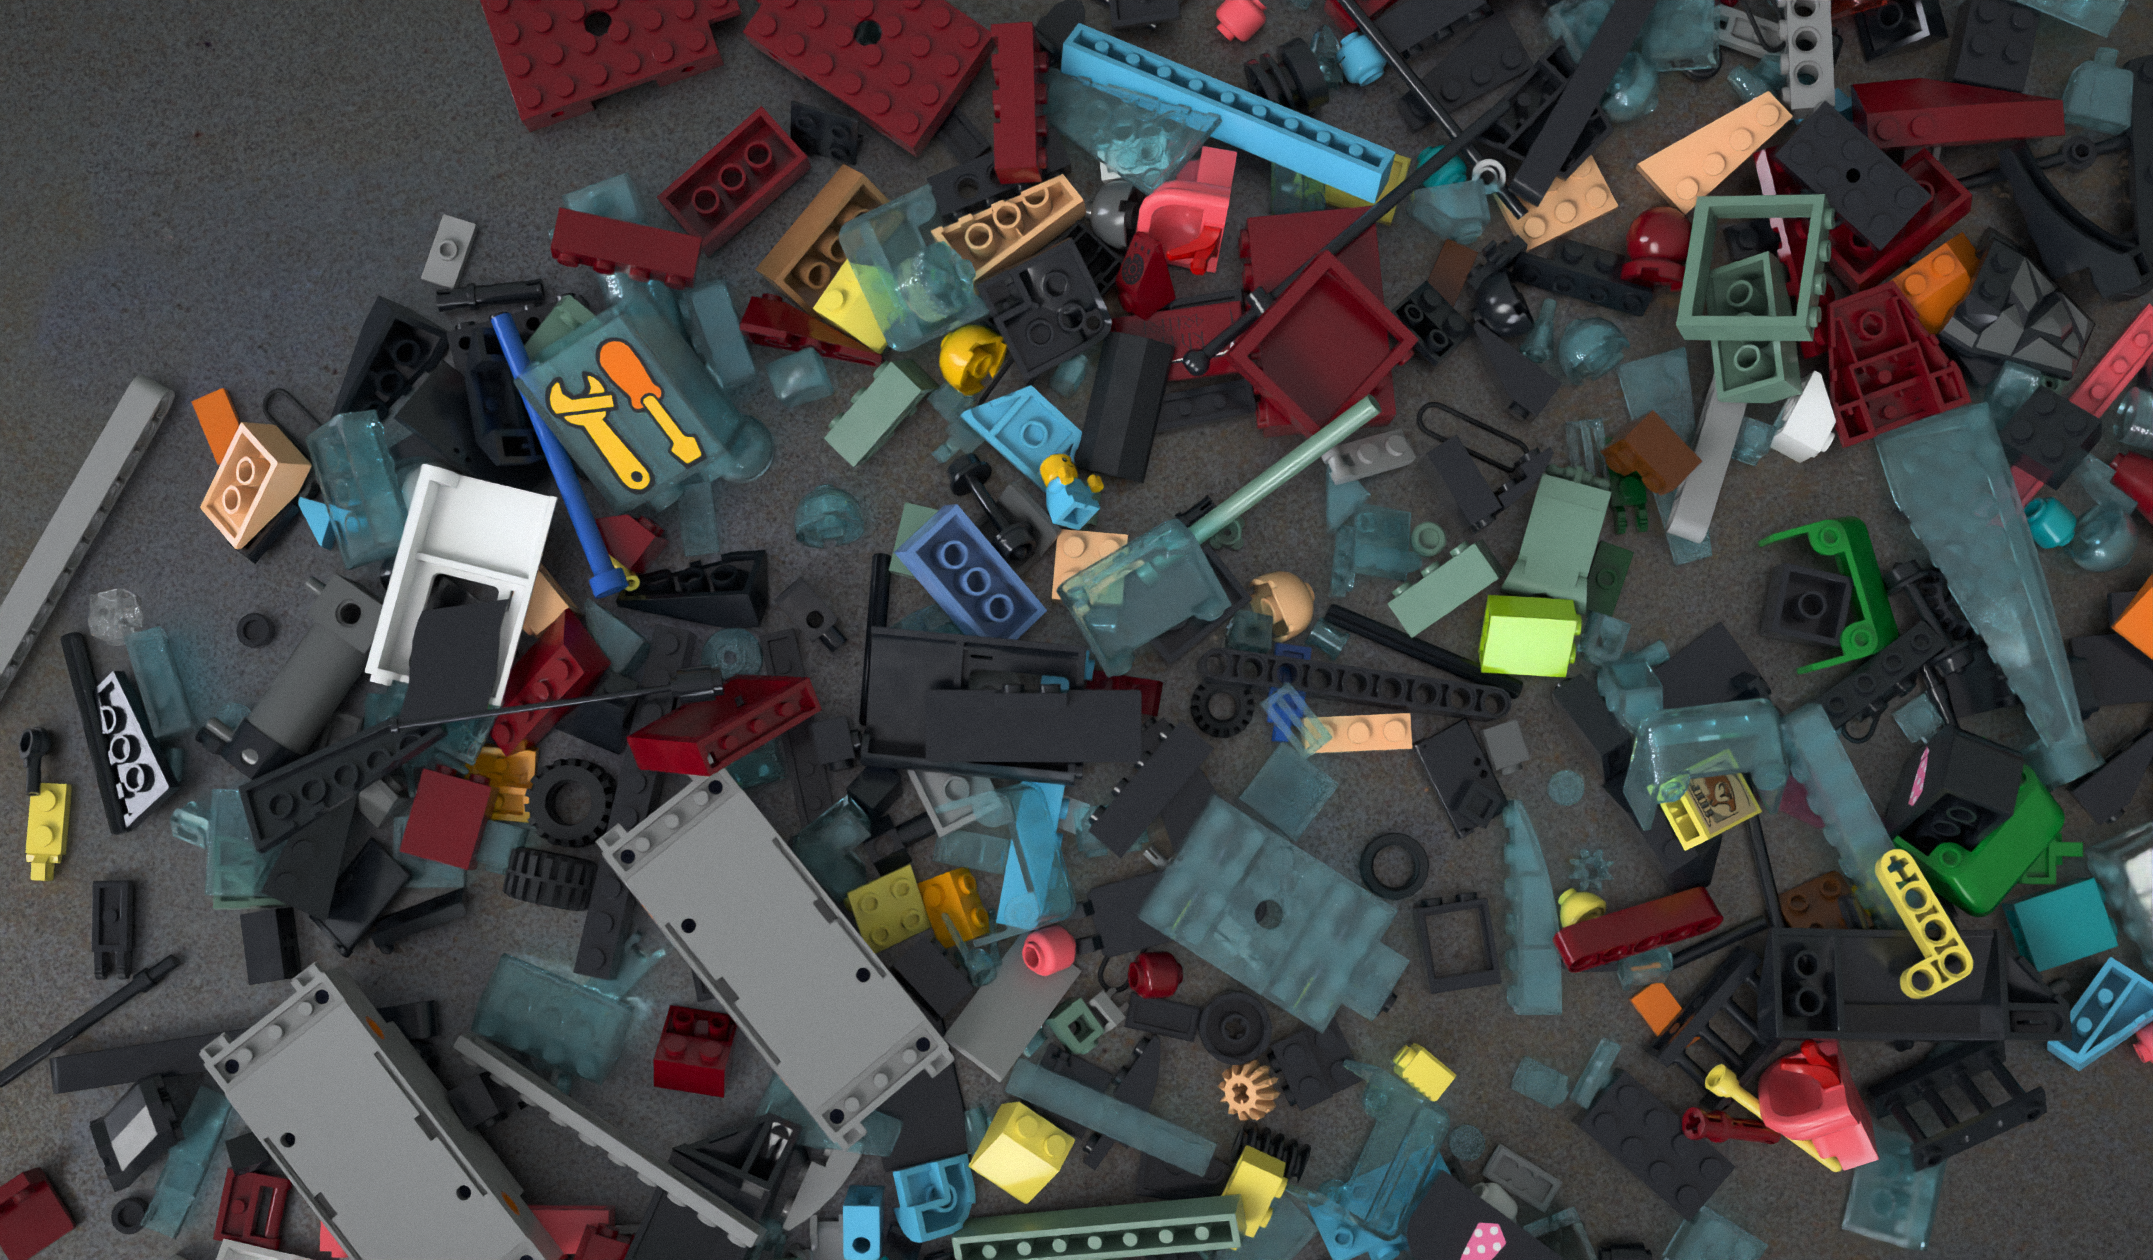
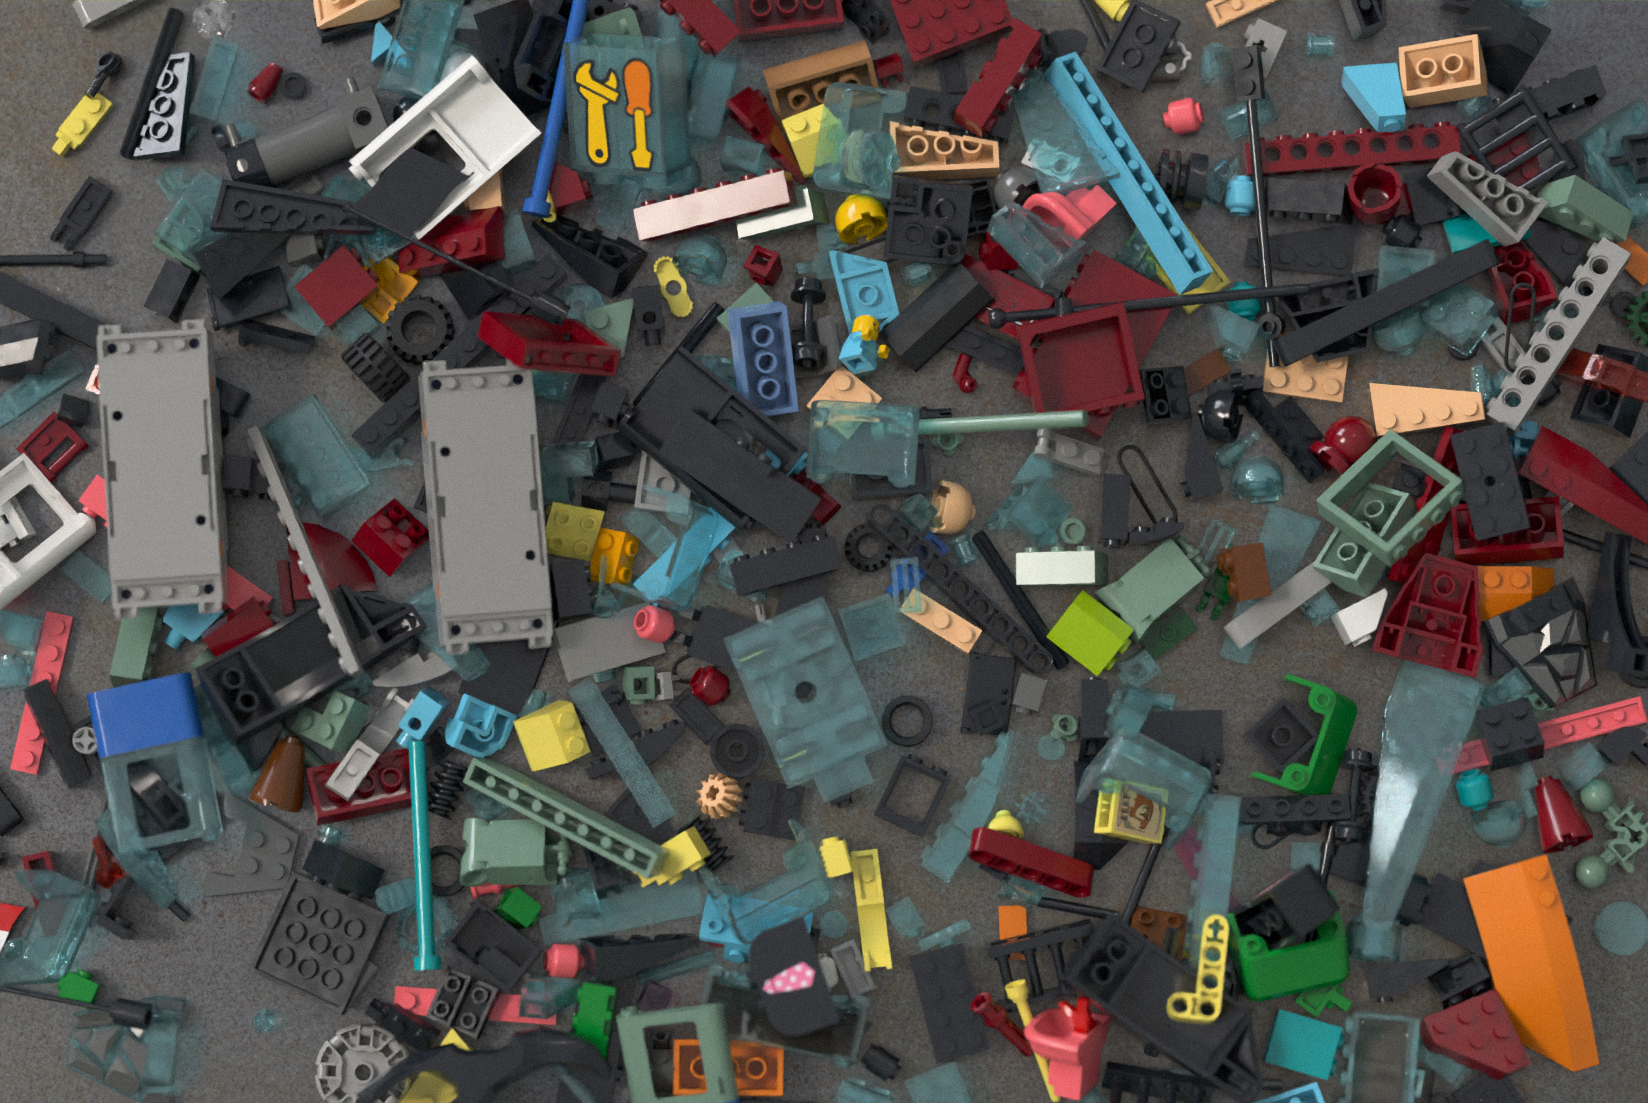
camera: 30 degrees right, 0 degrees up
none -> dark red cone [247,62,283,103]
none -> dark red tile [277,560,296,616]
none -> dark red brick [286,522,378,602]
none -> sand green wing [583,298,634,358]
none -> brick [633,168,798,243]
none -> light yellow piece [654,256,693,318]
none -> dark red brick [743,245,783,287]
none -> light yellow piece [851,849,892,973]
none -> dark red tile [872,53,904,87]
none -> dark red arm [953,354,977,393]
none -> clear light blue wedge [987,201,1086,287]
none -> sand green plate [1051,714,1078,742]

